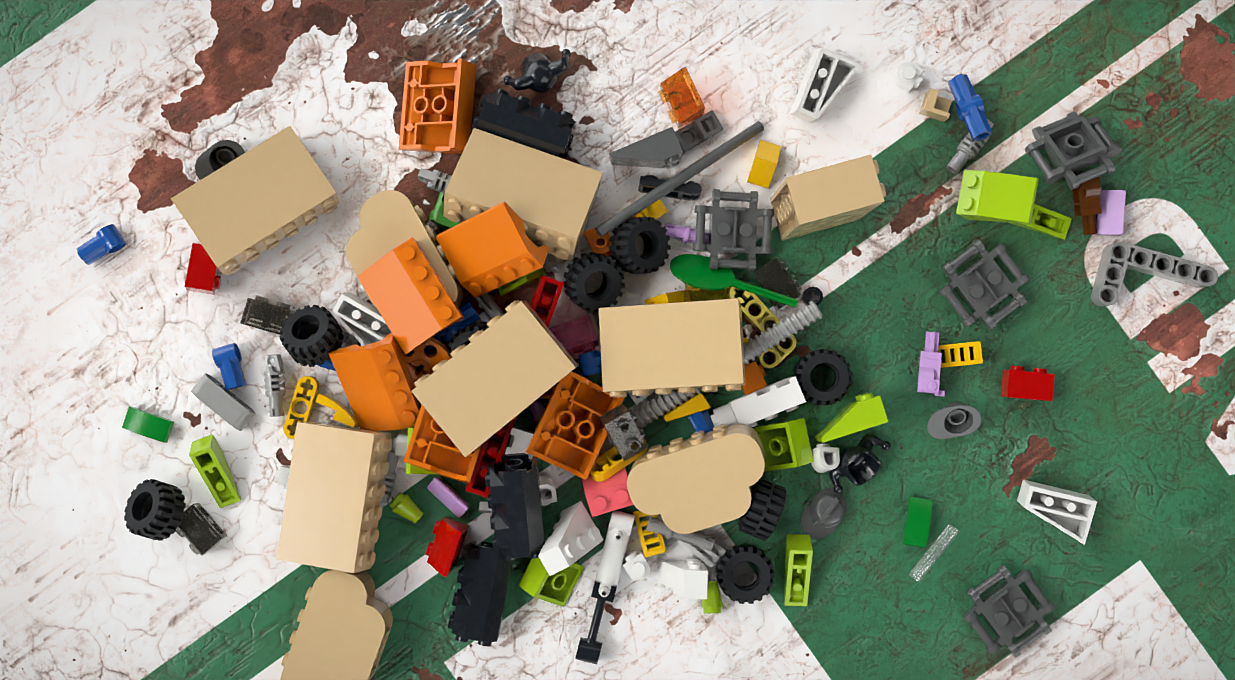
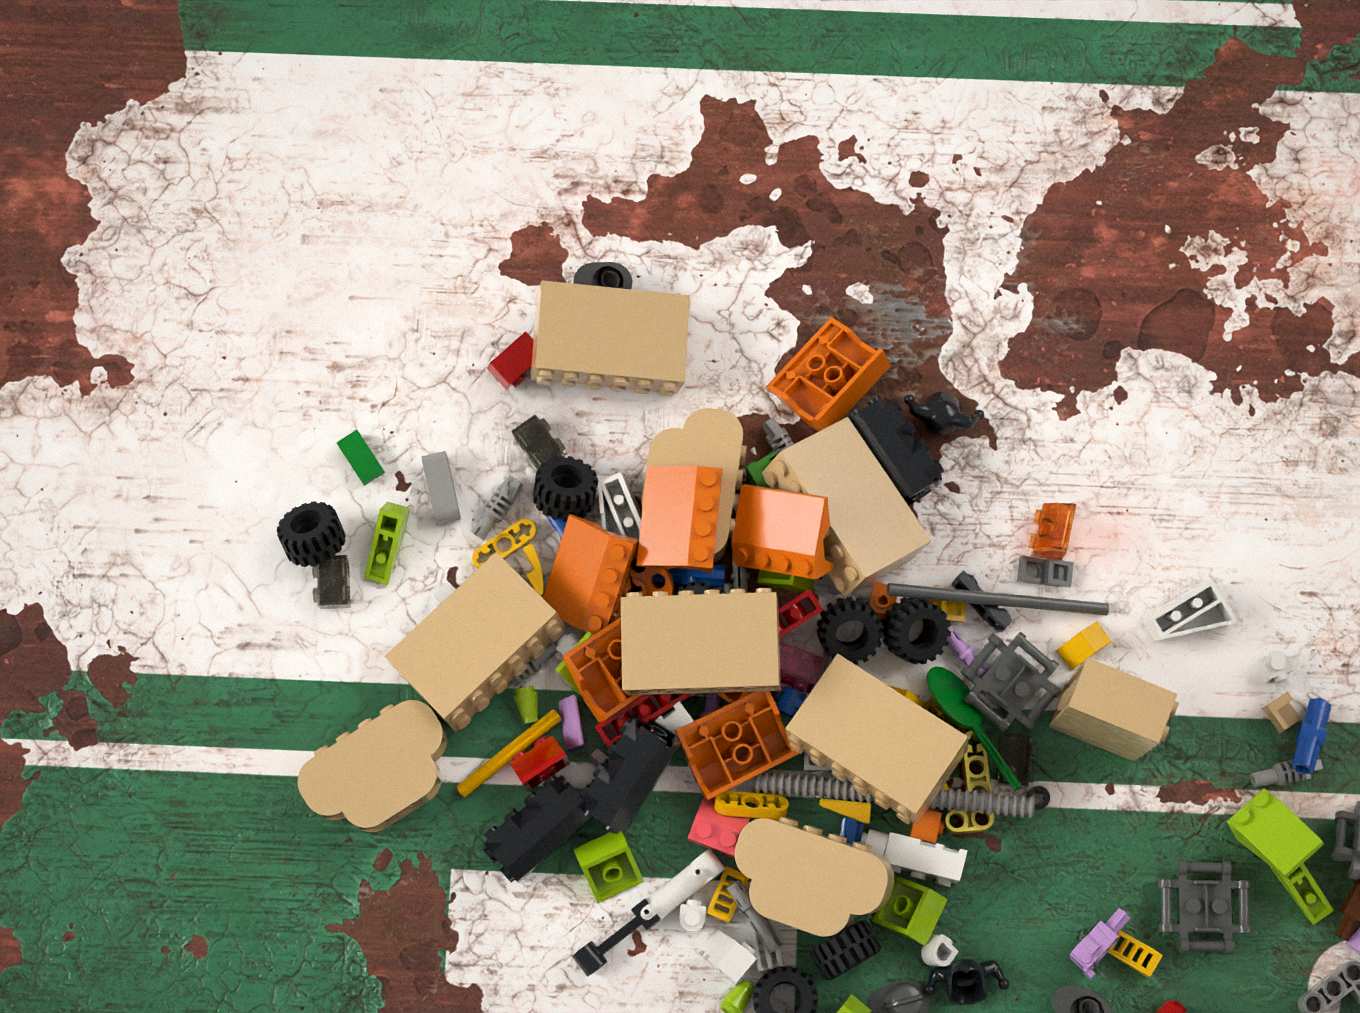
camera: 35 degrees right, 10 degrees down
blue piece [76,224,126,265] -> none
blue piece [212,343,247,390] -> none
white wedge [538,501,603,576] -> none
white plate [539,475,557,506] -> none
clear smoke brick [599,404,648,462] -> none
dark grey slope [609,127,683,169] -> none
black tyre [793,349,853,406] -> none
lime slope [815,392,888,443] -> none
none -> yellow axle [456,709,561,797]

